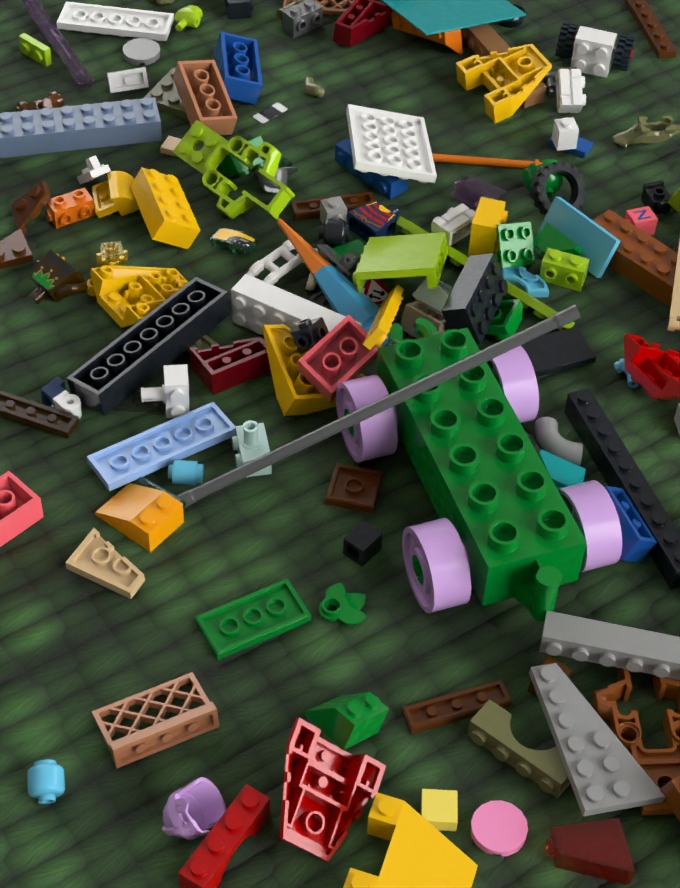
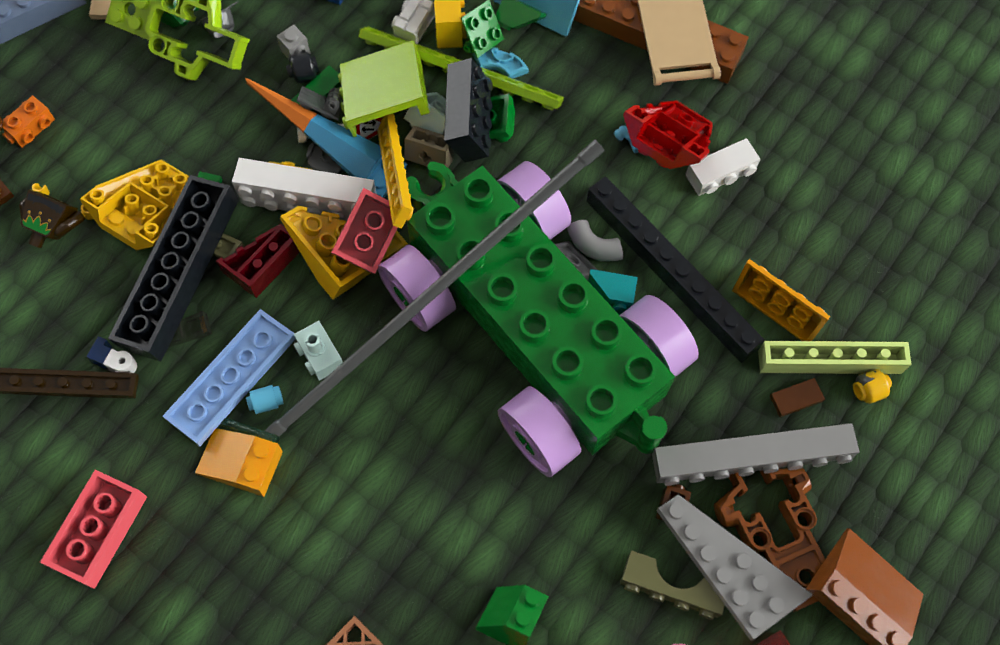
camera: 20 degrees left, 20 degrees up
tan wing [65,528,145,599] -> none
white hinge [77,155,111,185] -> none
yellow brick [92,171,139,218] -> none
clear yellow brick [96,241,128,266] -> none
yellow brick [130,167,201,249] -> none
white brick [141,364,190,418] -> none
green tile [195,578,311,661] -> none
slope [209,227,259,255] -> none
white piece [246,240,319,285] -> none
reddish brown tile [291,192,375,221] -> none
black brick [291,317,329,353] -> none
green plate [319,583,366,625] -> none
reddish brown tile [325,463,383,514] -> none
black brick [343,521,382,567] -> none
dark blue torso [348,201,399,242] -> none
reddish brown tile [401,679,512,735] -> none
black tile [521,327,596,377] -> none
lime brick [539,248,589,292] -> none
blue brick [604,486,657,563] -> none

